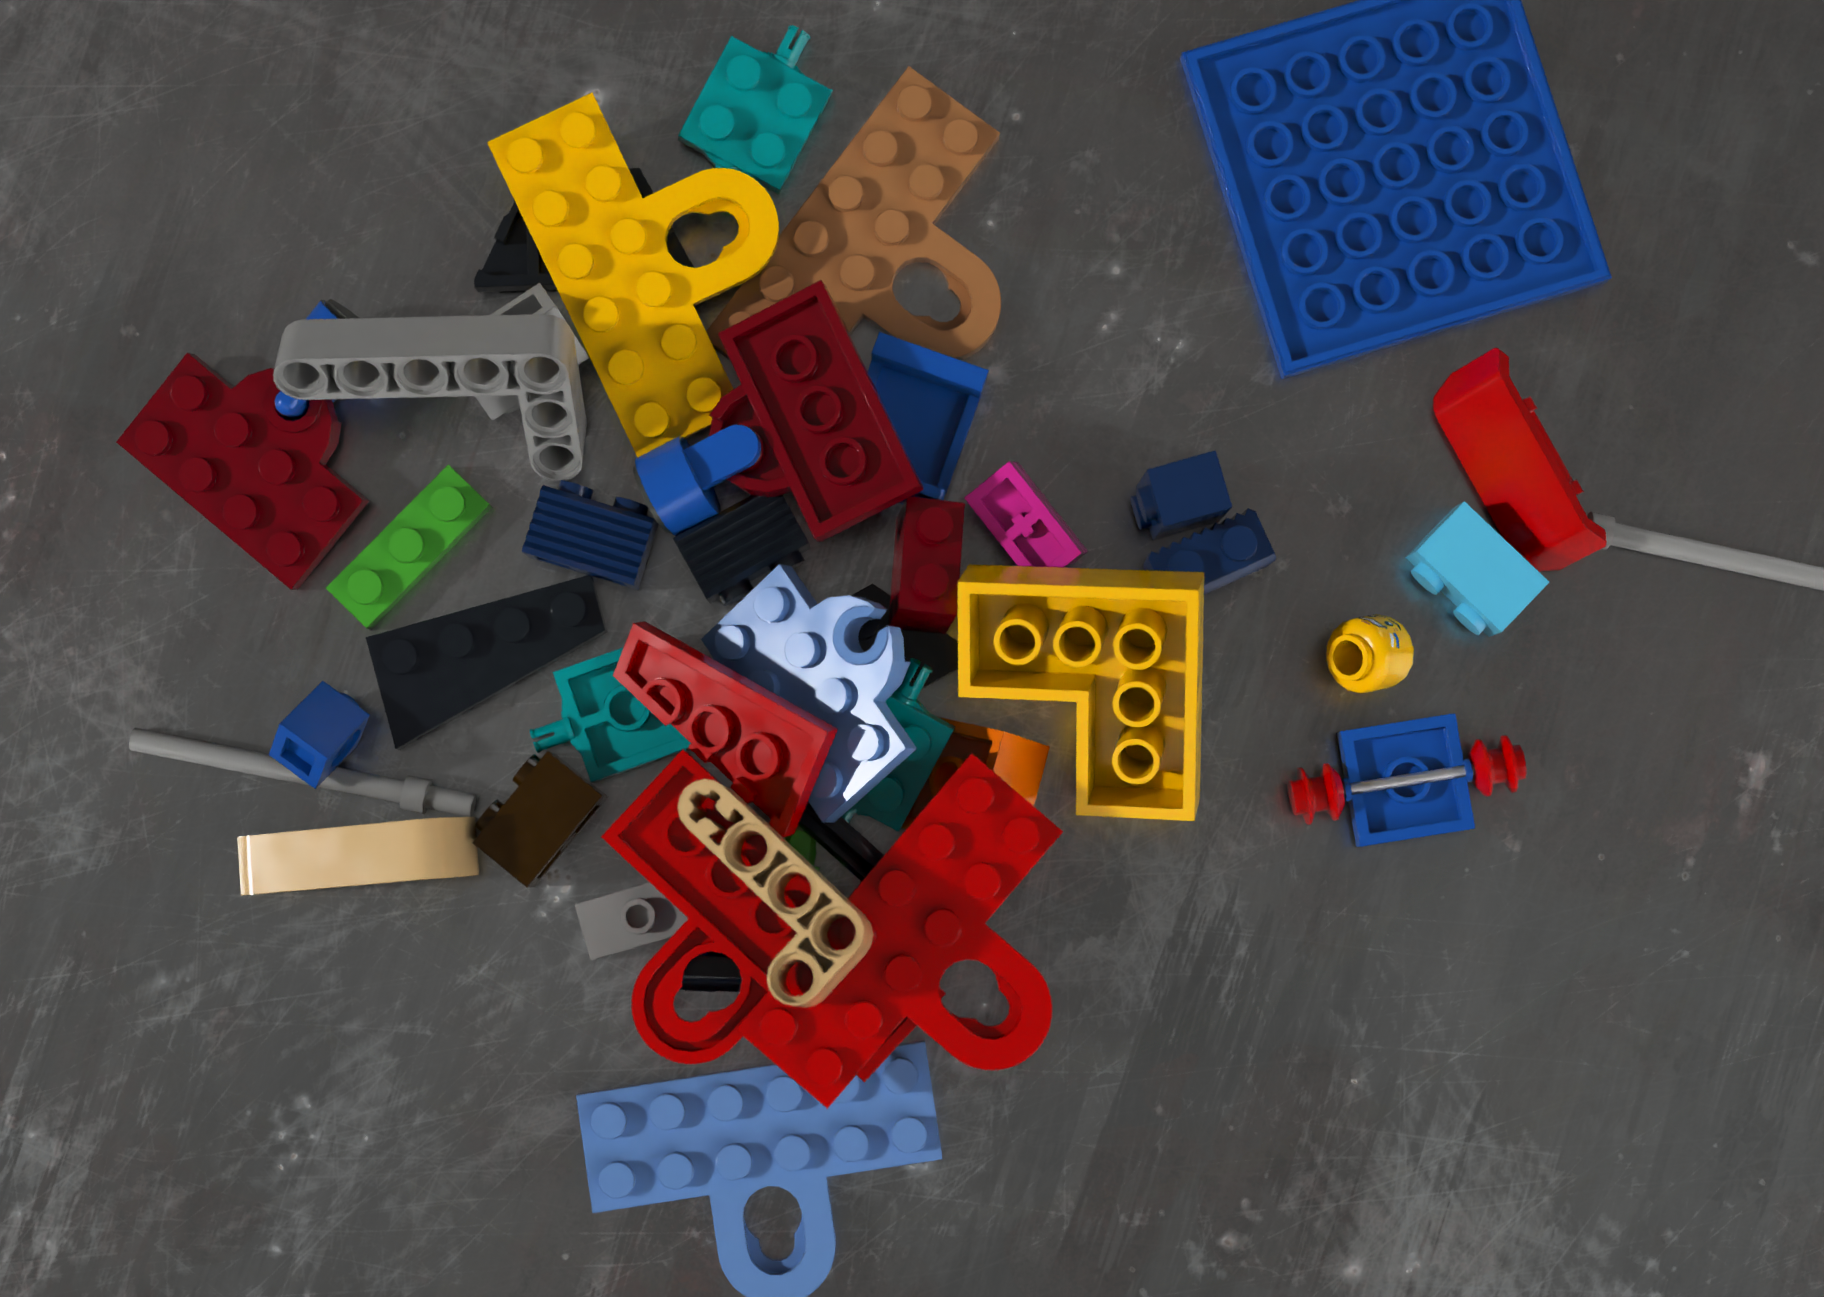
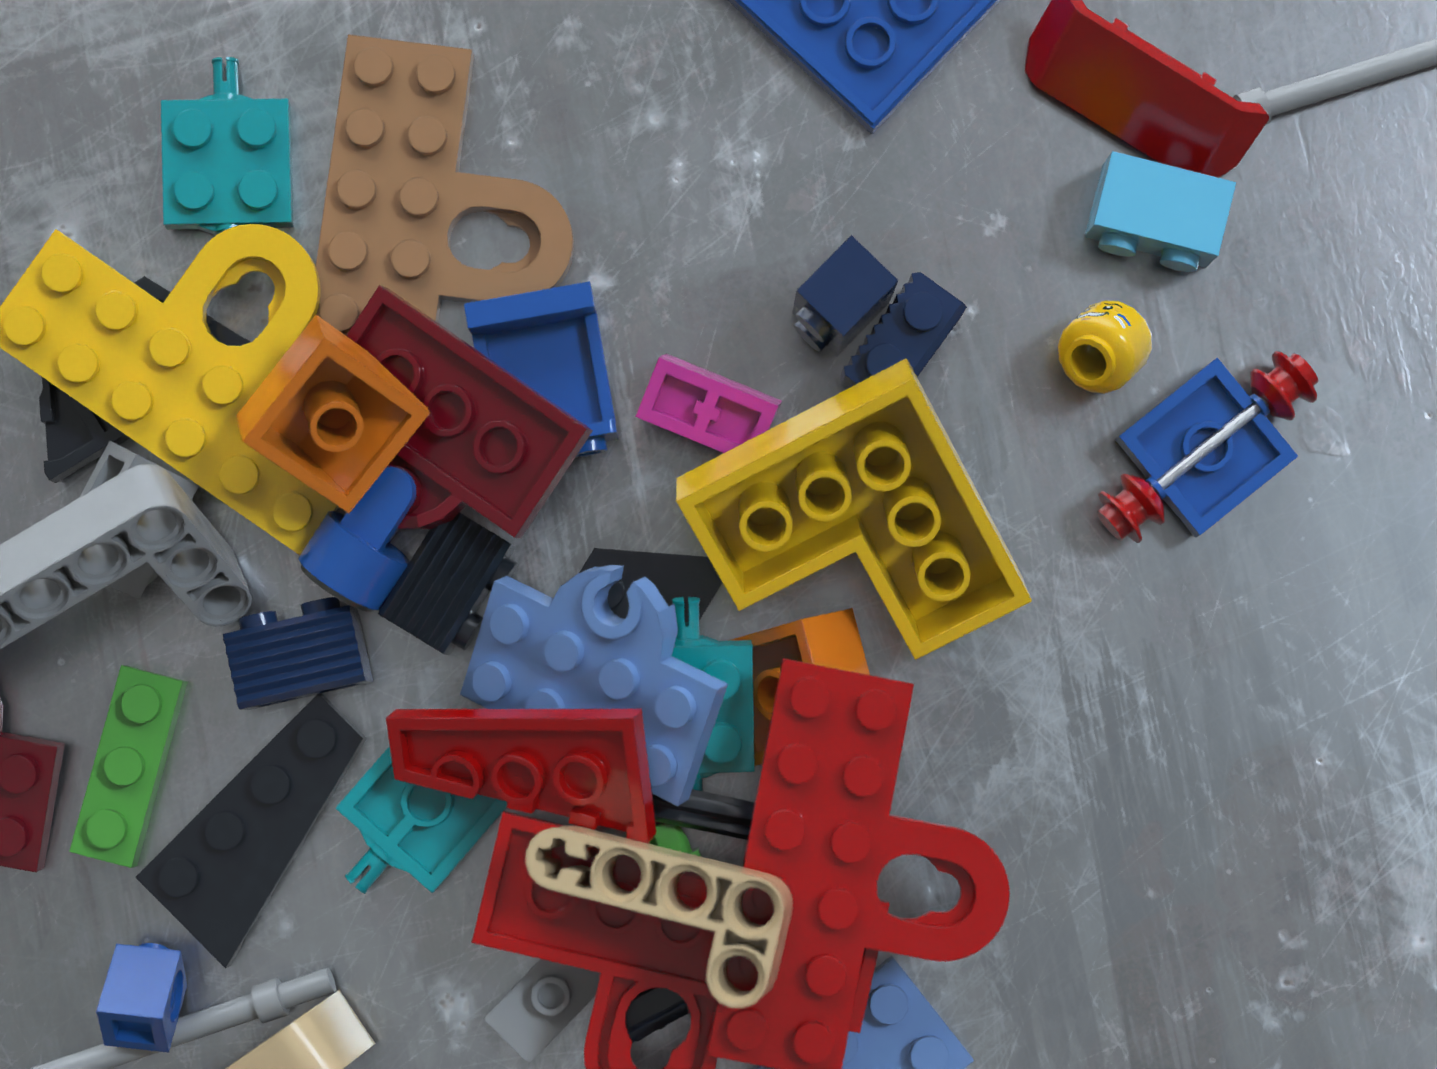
camera: 25 degrees left, 0 degrees up
dark brown brick [472,751,608,888] -> none
dark red brick [888,496,965,634] -> none
none -> orange slope [236,315,430,513]

